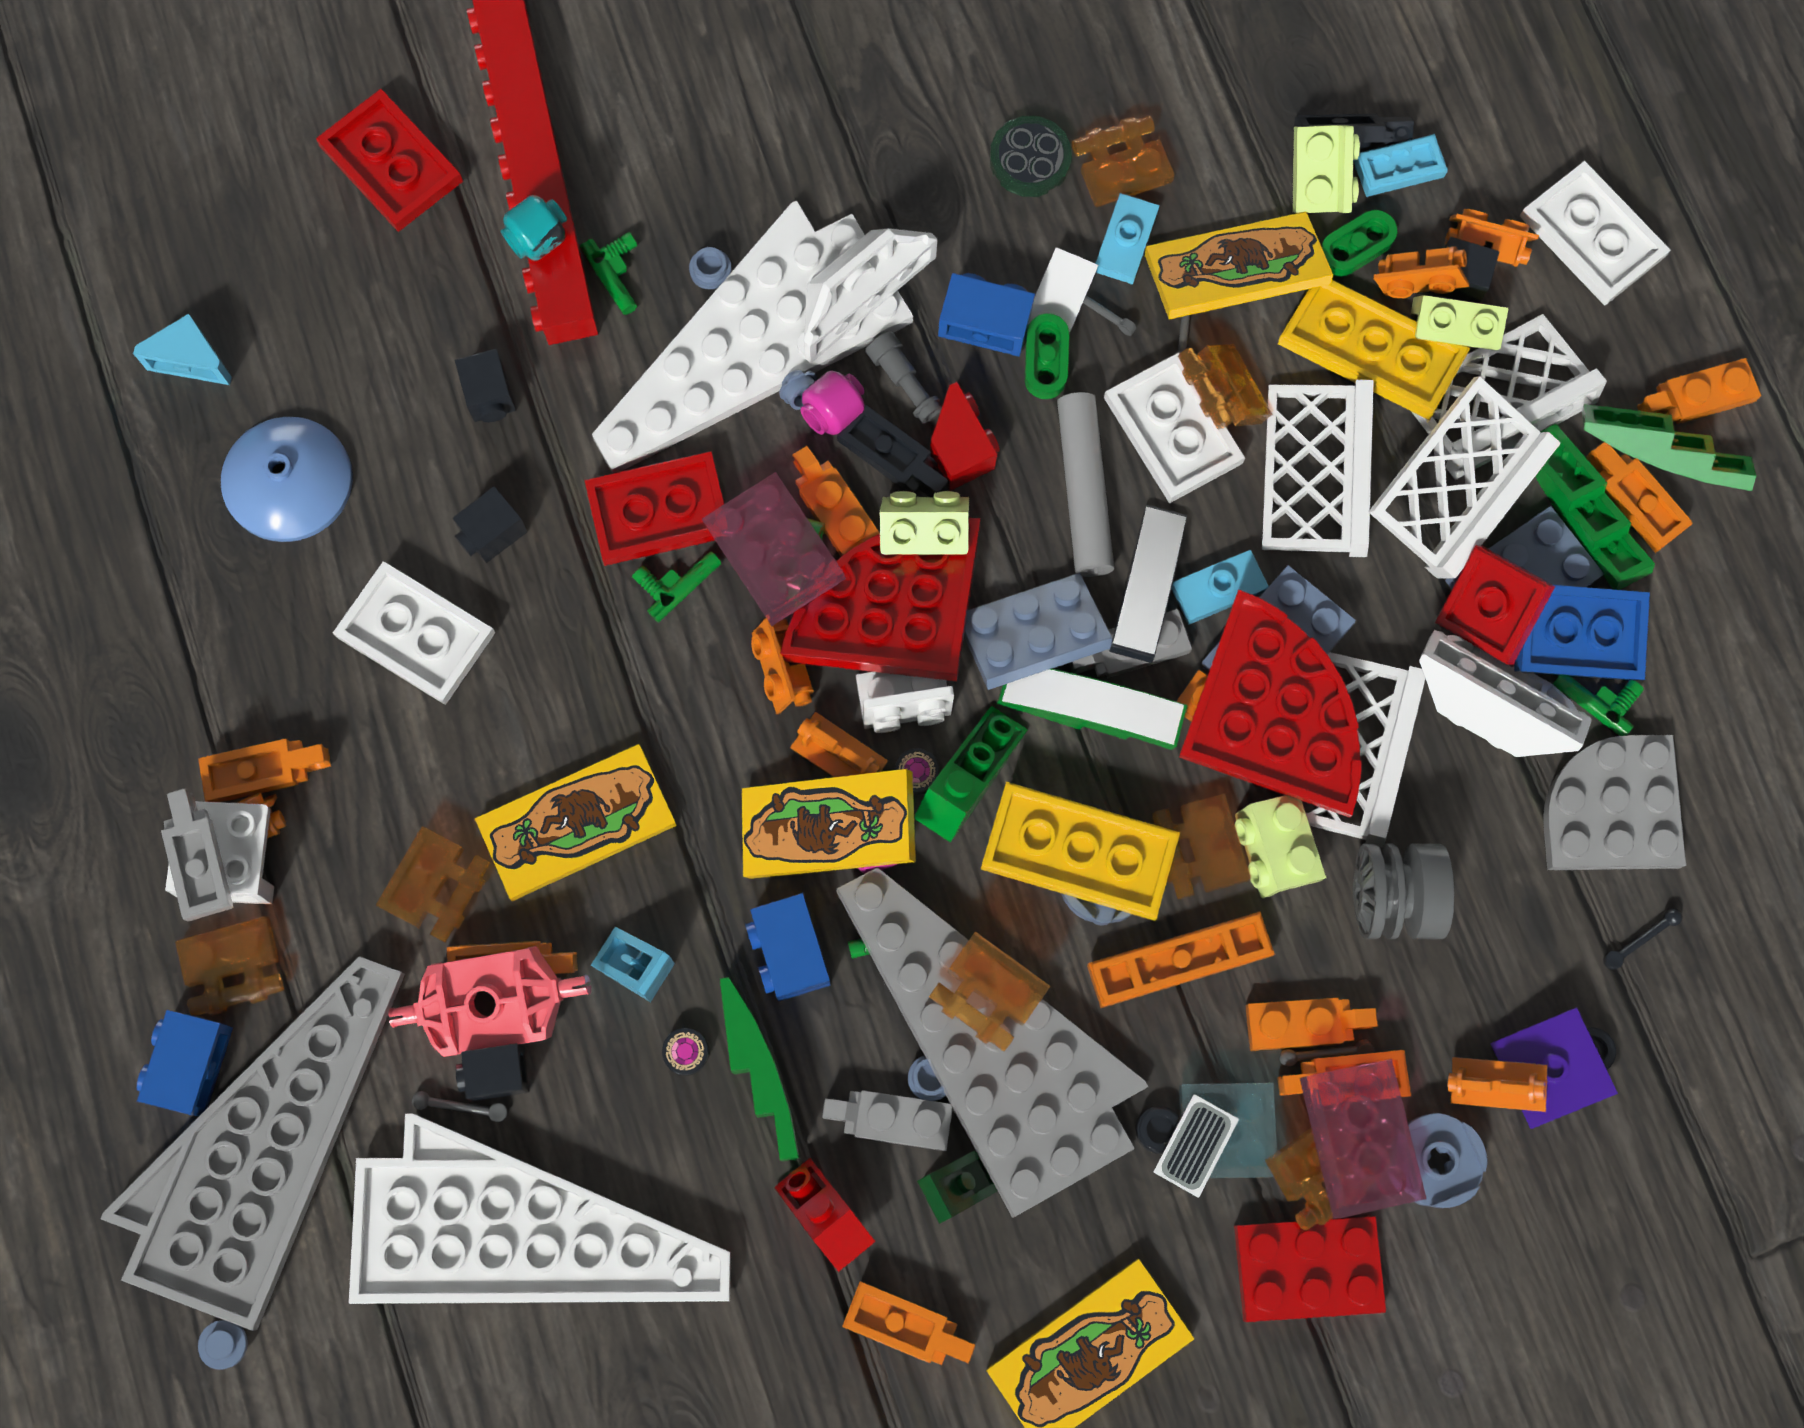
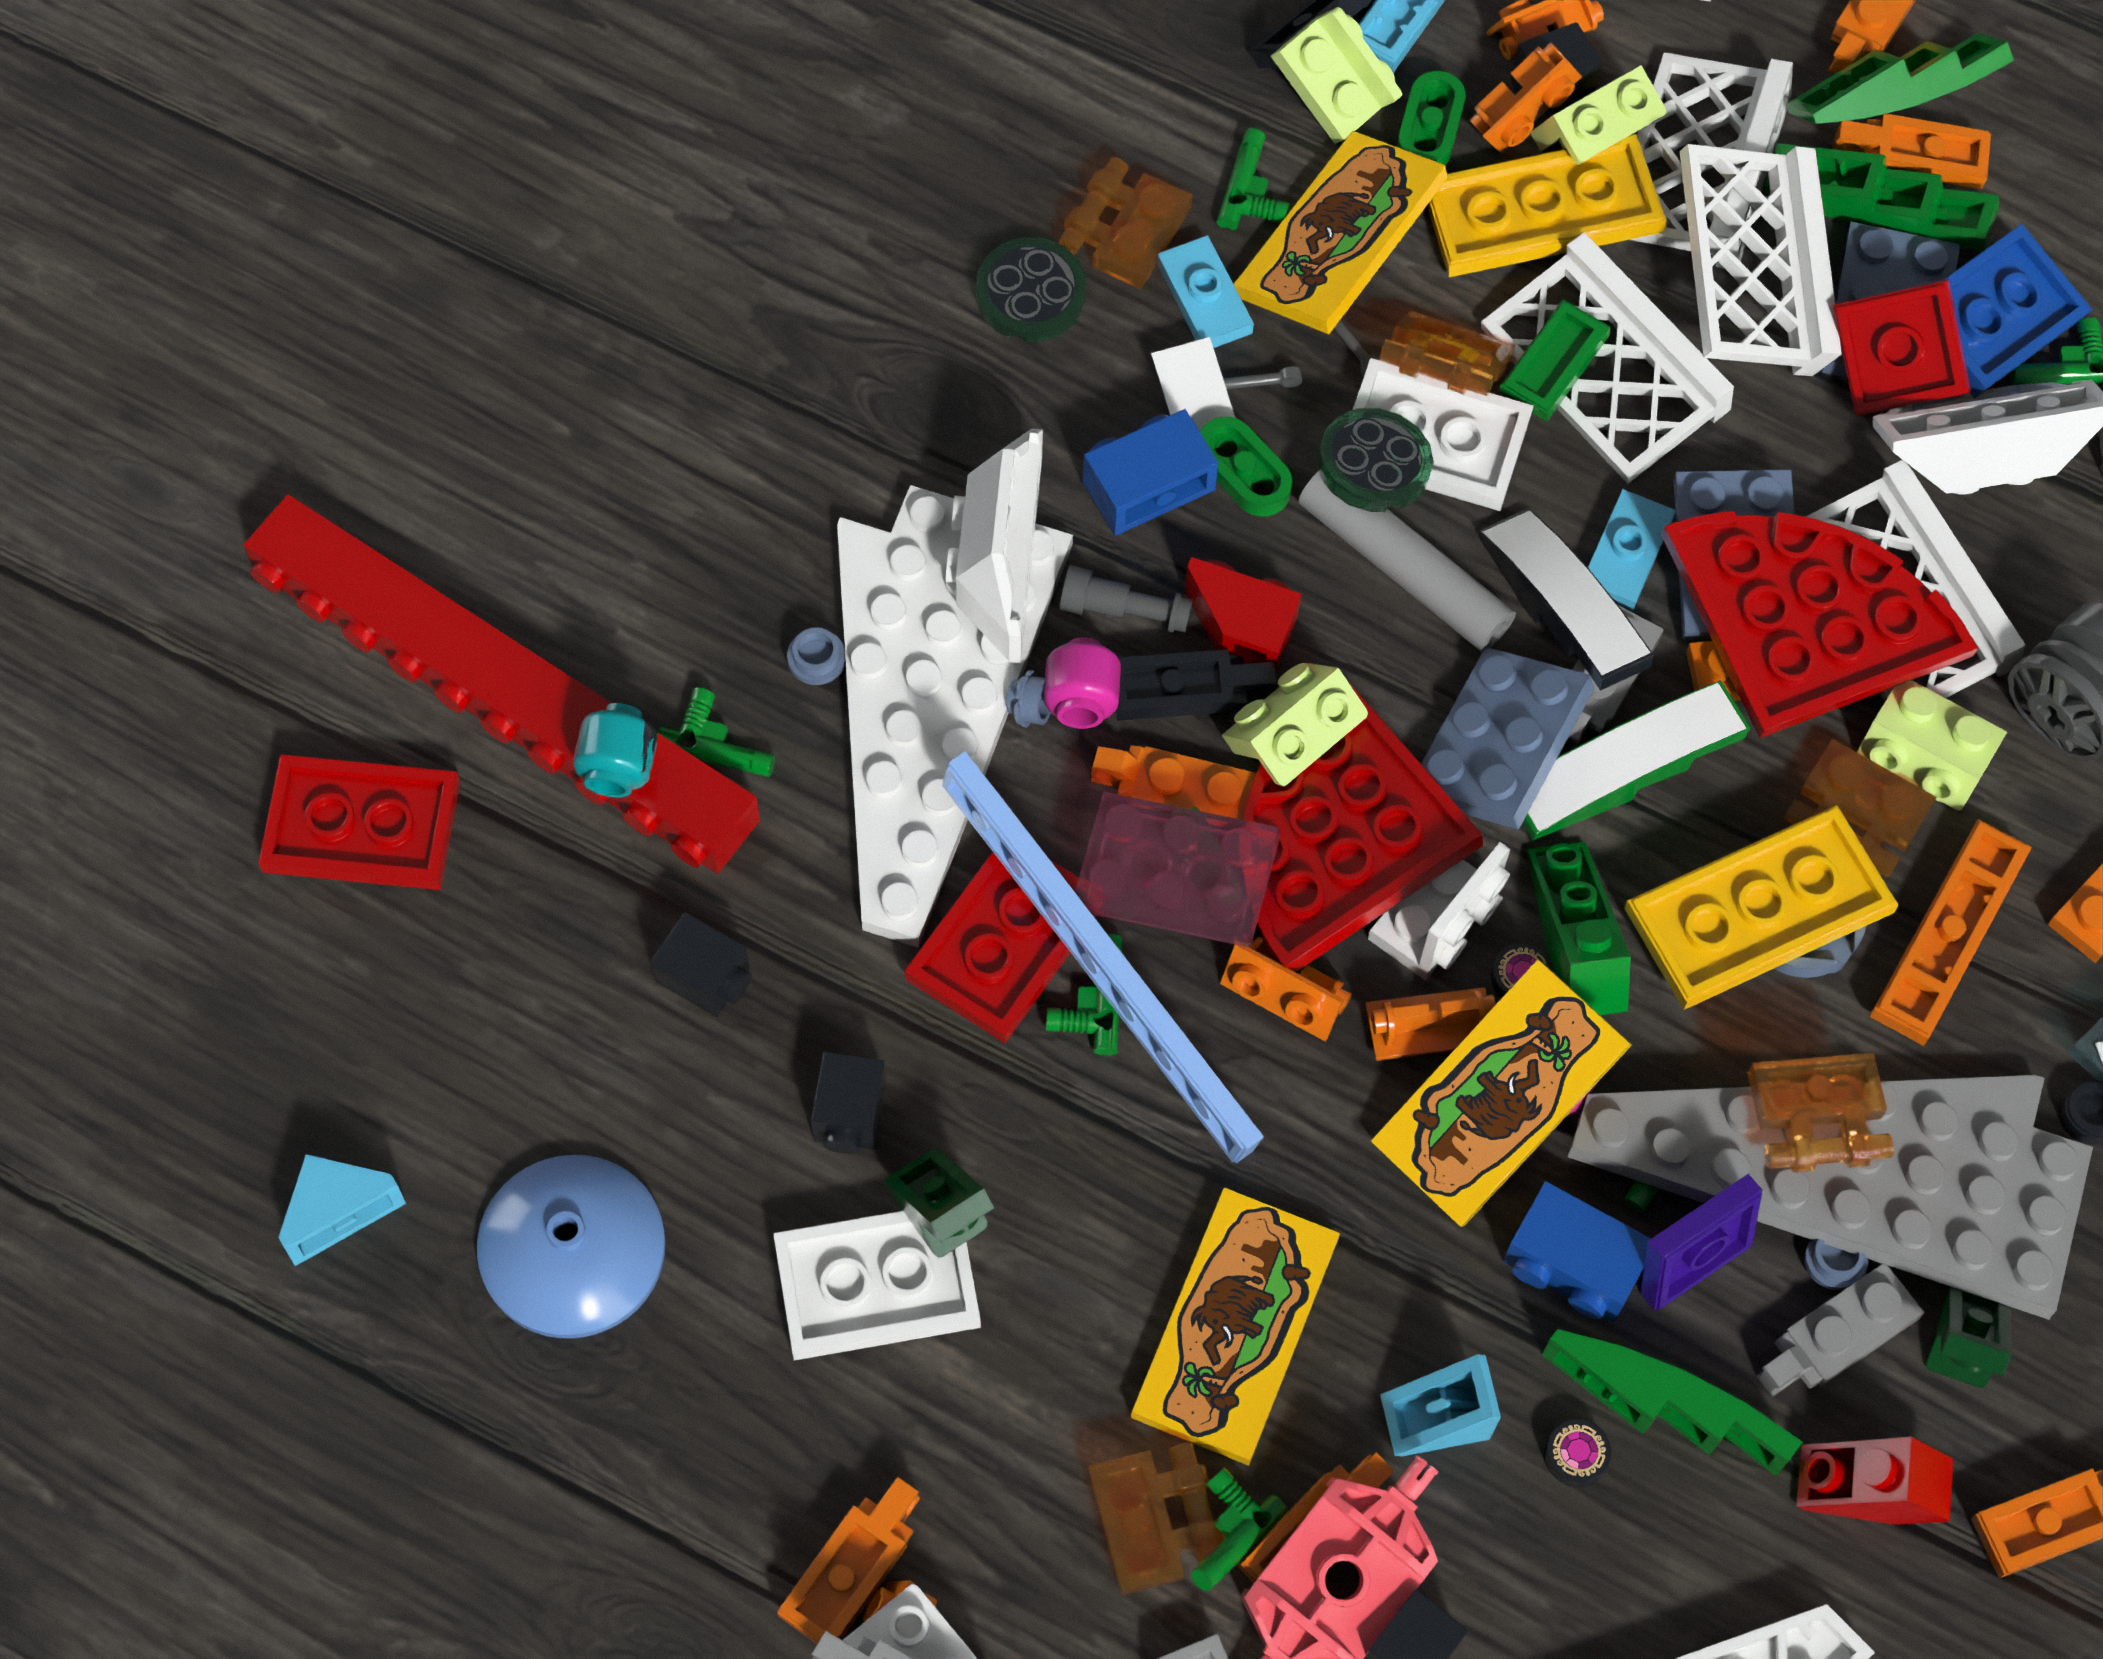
camera: 40 degrees left, 10 degrees down
none -> dark green slope [884,1147,994,1258]
none -> light blue tile [942,751,1264,1164]
none -> green hose [1191,1467,1288,1591]
none -> green hose [1217,128,1290,231]
none -> tile [1317,408,1434,512]
none -> green tile [1500,299,1610,422]
none -> dark purple plate [1641,1174,1763,1311]

